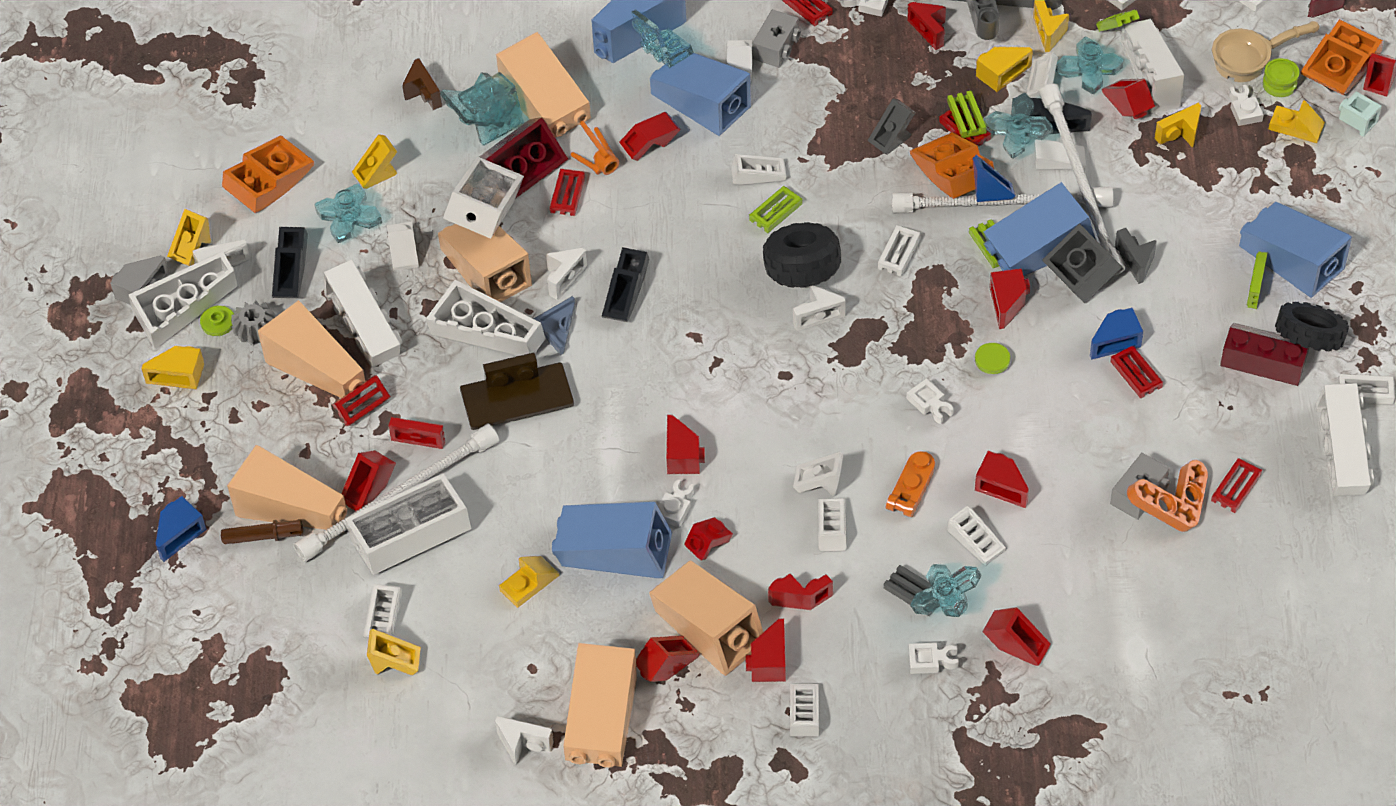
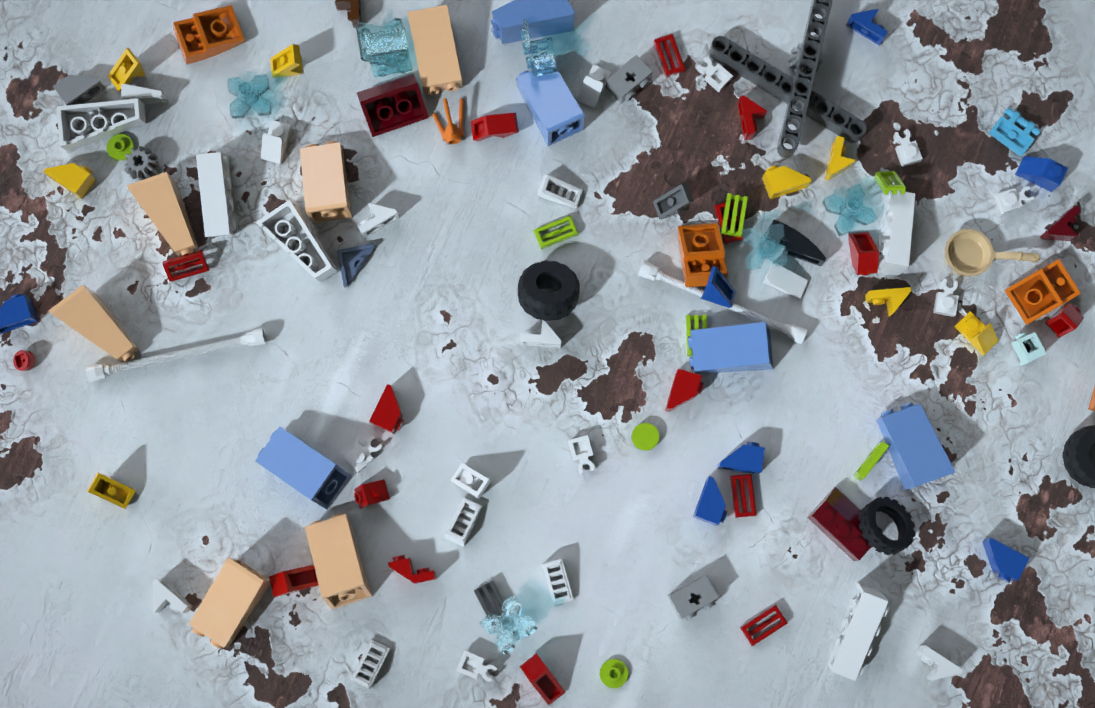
camera: 20 degrees right, 25 degrees up
reddish brown axle [221,519,303,544] -> none
black slope [272,227,308,298] -> none
red slope [341,450,396,511] -> none
brick [345,473,471,575] -> none
white slope [363,584,402,639] -> none
red tile [388,417,445,449] -> none
white brick [443,157,524,239] -> none
dark brown bracket [460,352,574,430] -> none
yellow slope [499,556,559,608] -> none
red tile [550,169,585,216] -> none
black slope [602,247,649,322] -> none
red slope [746,618,786,682] -> none
white tile [878,225,920,277] -> none
orange plate [886,451,935,518] -> none
red slope [975,451,1029,508] -> none
white tile [1026,52,1058,98] -> none
white hose [1039,84,1125,276] -> none
dark grey brick [1042,223,1122,303] -> none
dark grey slope [1115,228,1157,284] -> none
orange beam [1127,460,1208,532] -> none
lime wheel [1262,58,1300,97] -> none
white tile [1338,374,1395,405] -> none
none -> red tile [13,350,35,371]
none -> lime piece [599,659,628,688]
none -> blue slope [693,476,727,526]

